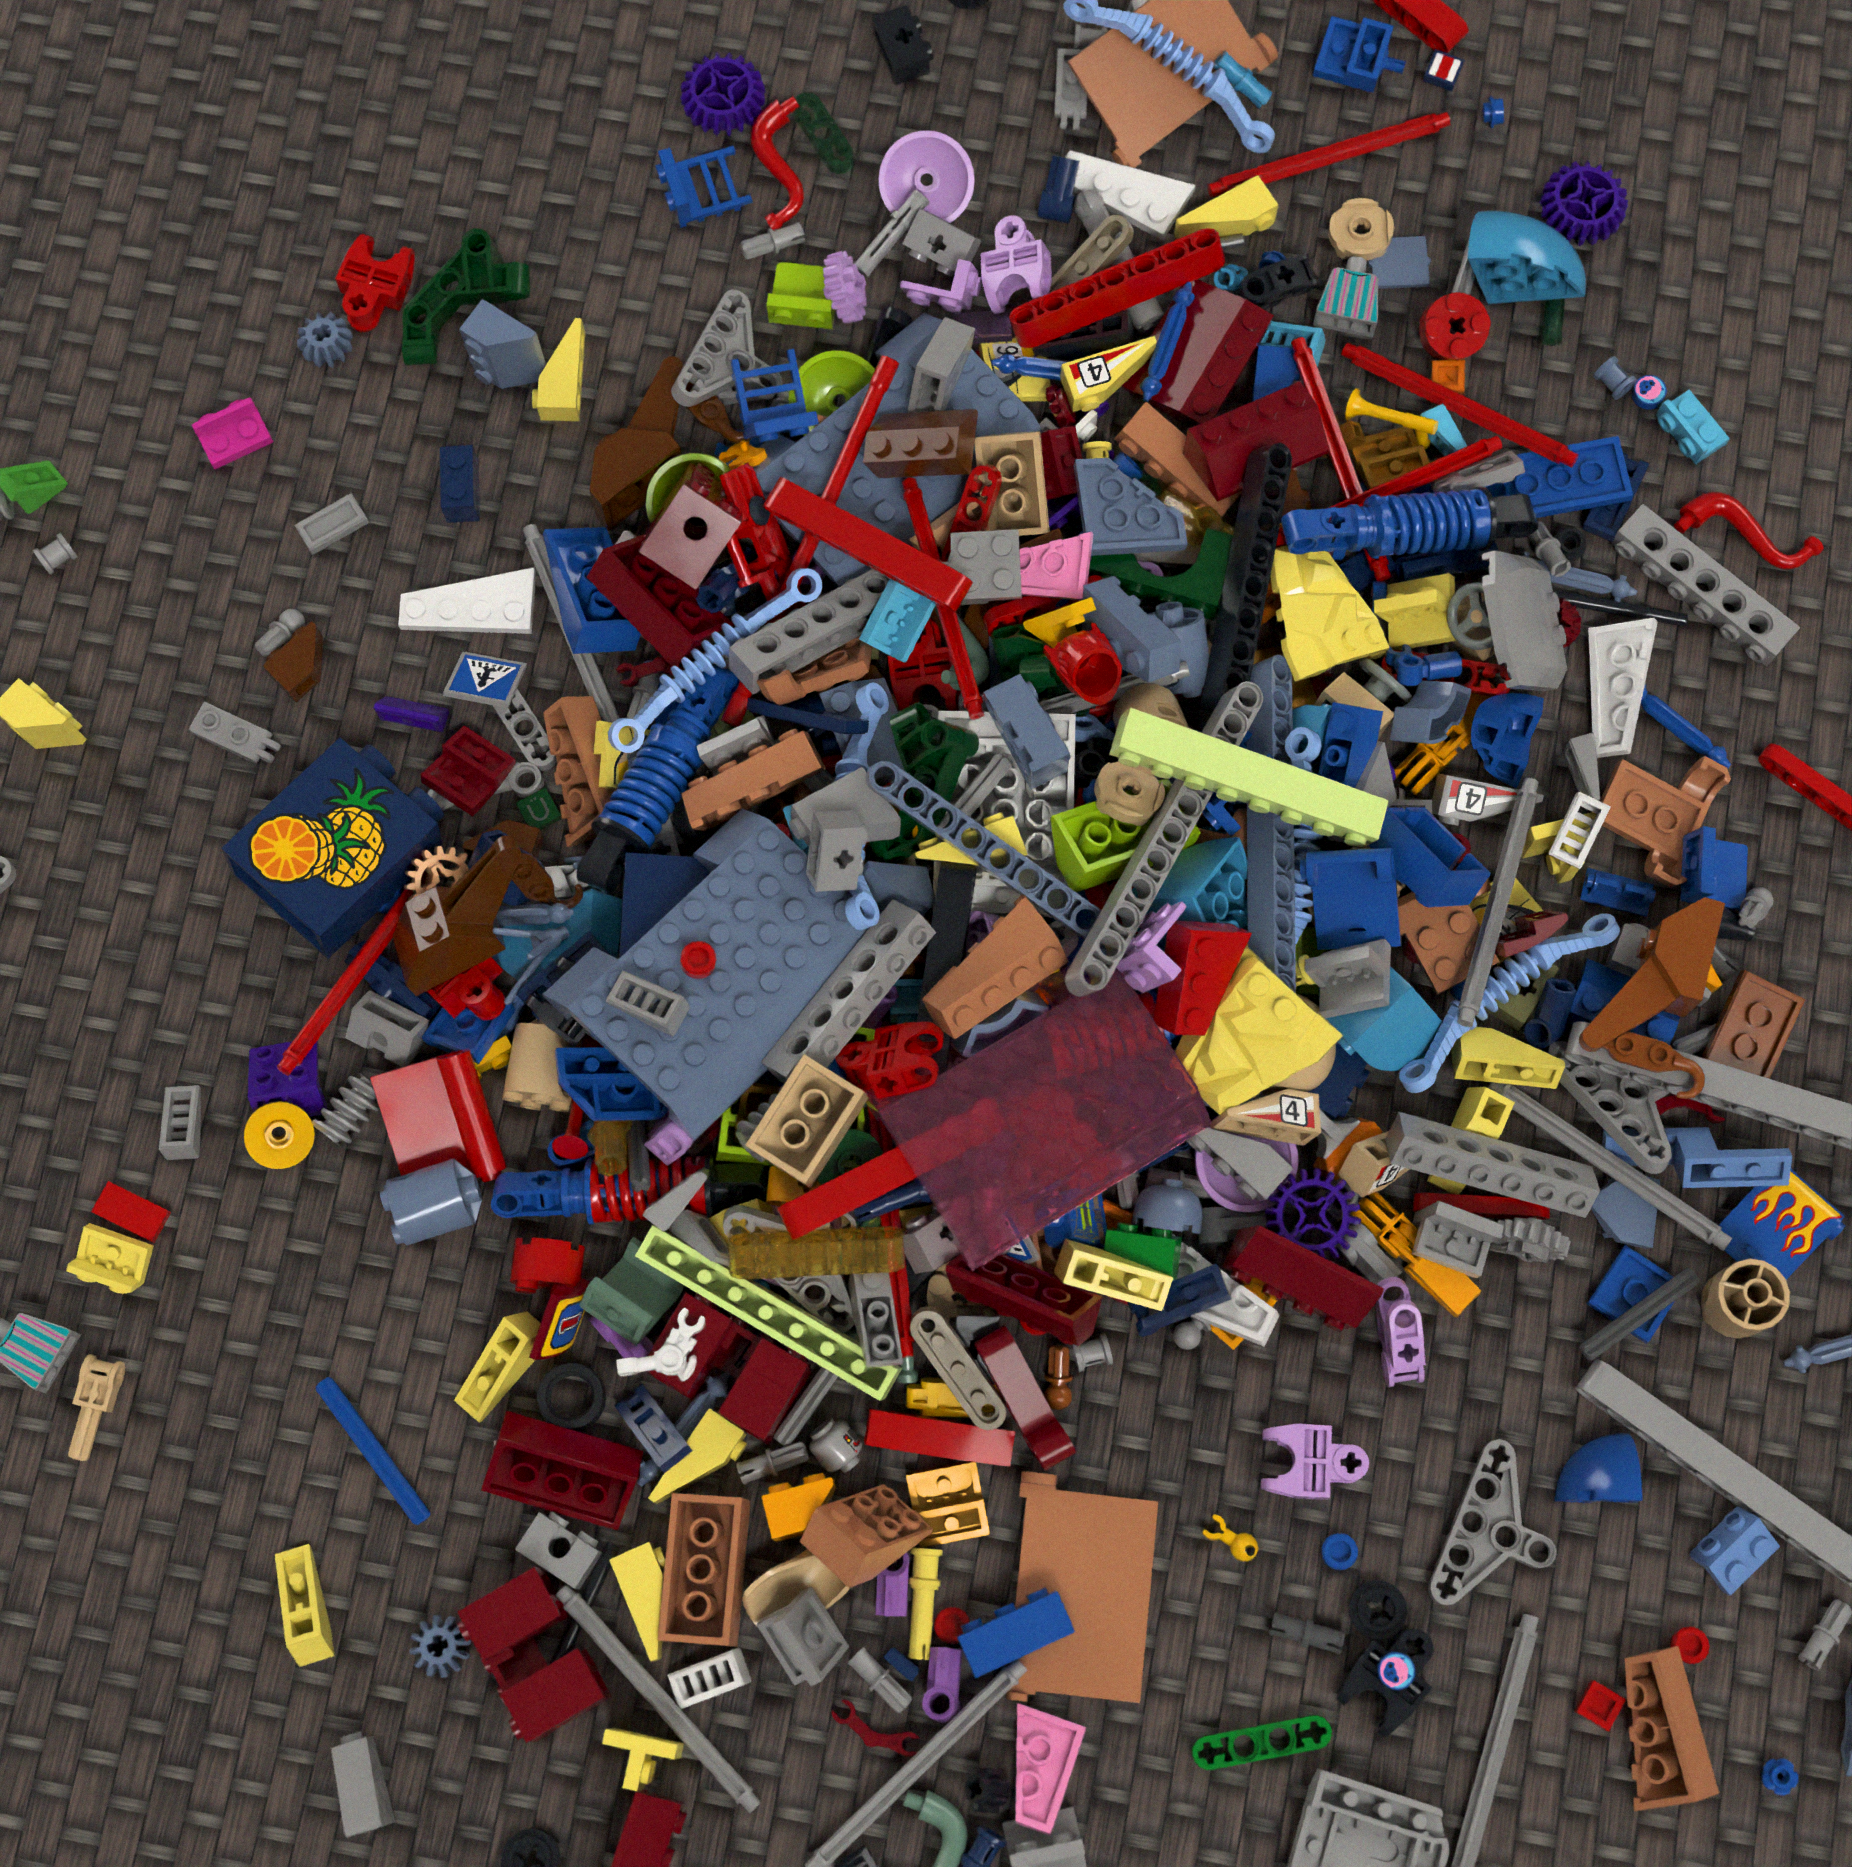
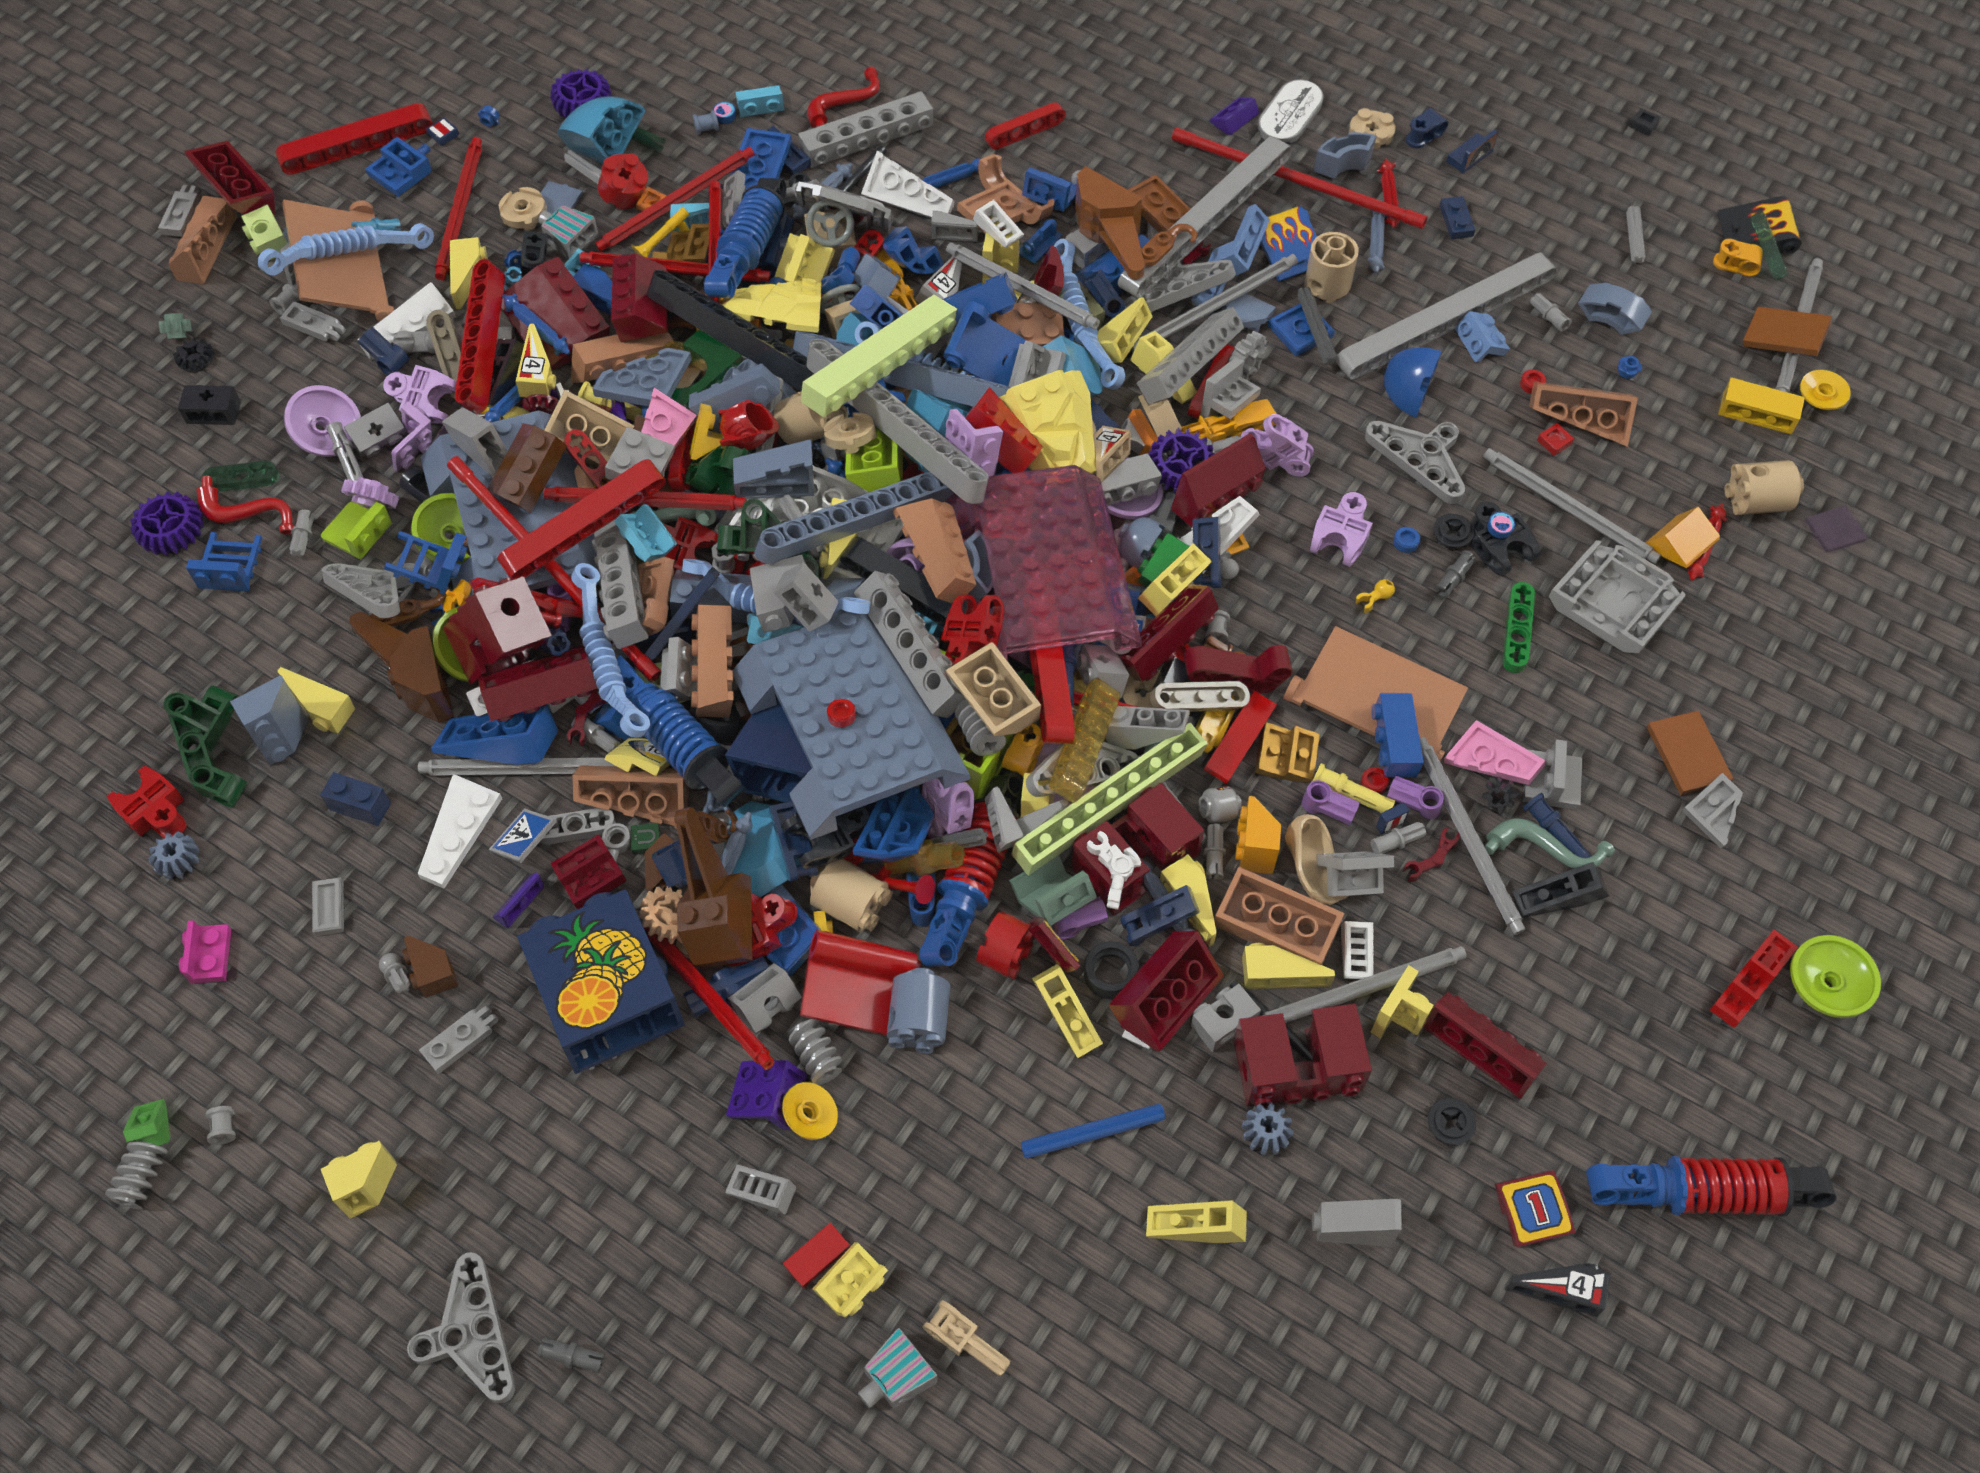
camera: 70 degrees left, 15 degrees down
sand blue plant [493,926,569,1005] -> none
light grey slope [606,970,690,1036] -> none
nougat slope [800,1484,933,1588] -> none

